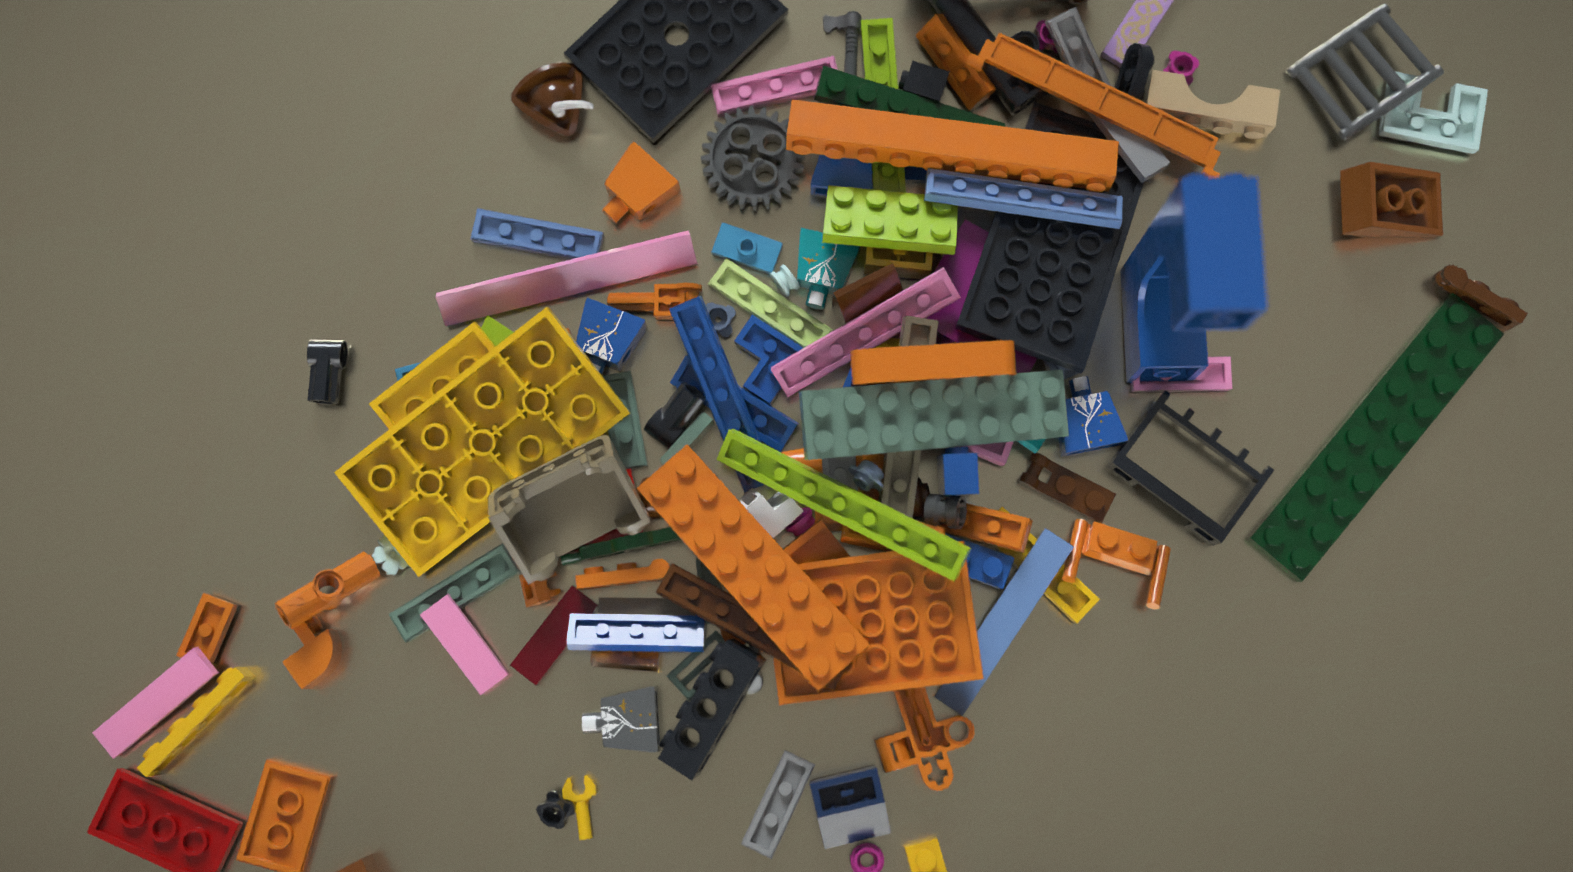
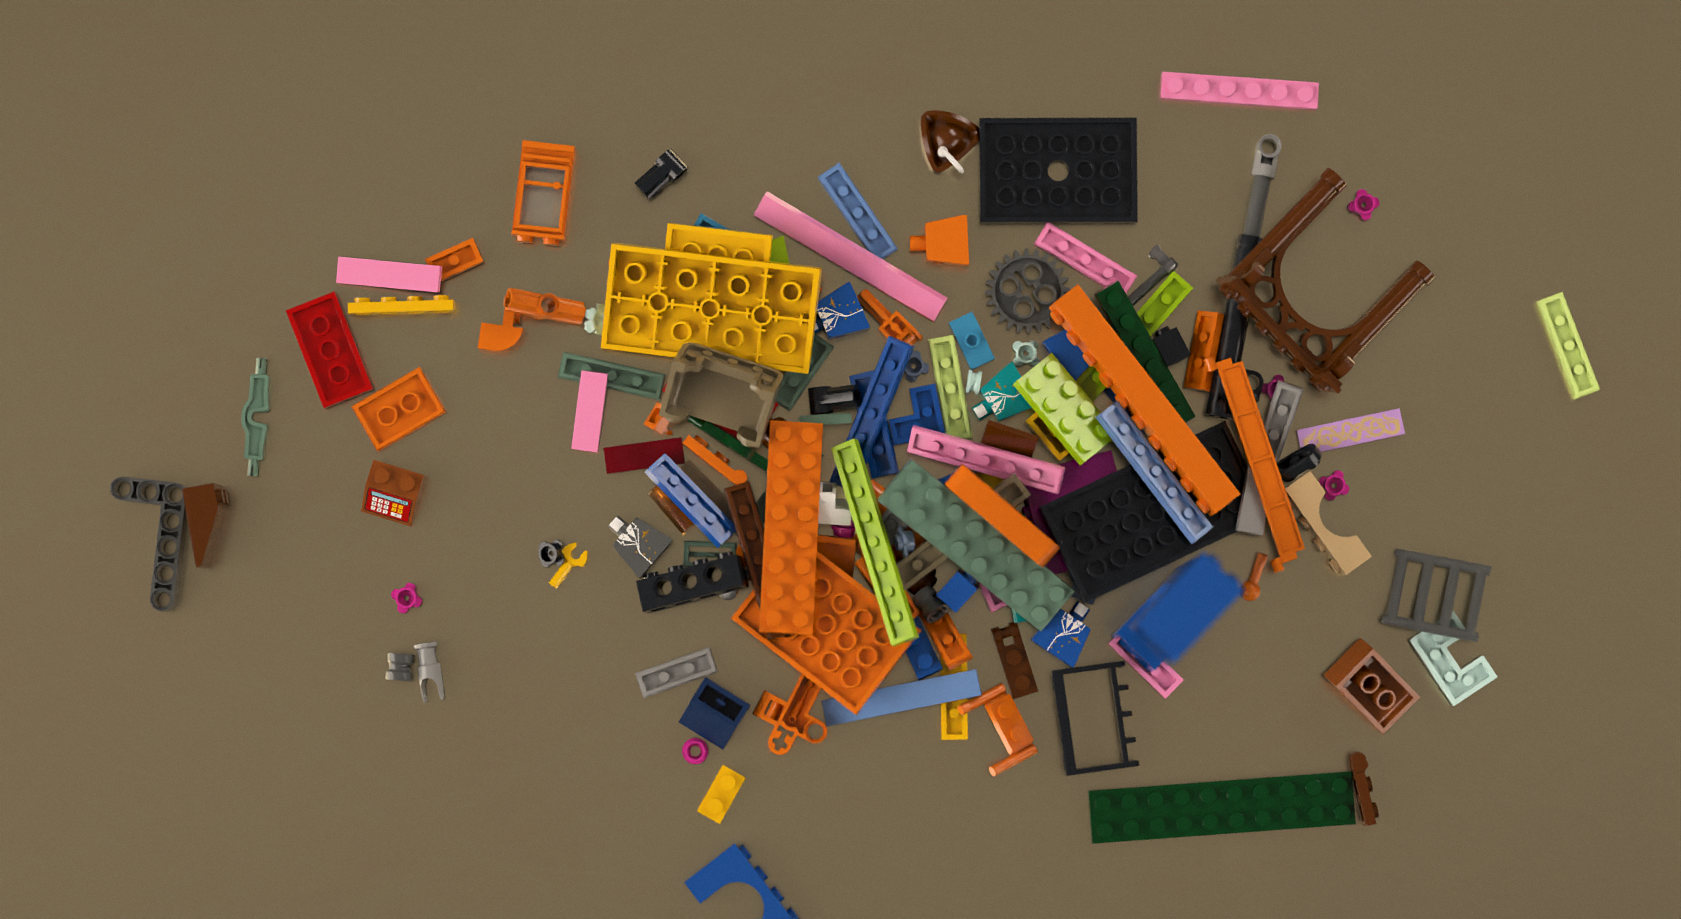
camera: 40 degrees right, 5 degrees up
none -> orange door [511,140,576,246]
none -> light aqua plate [1012,340,1039,367]

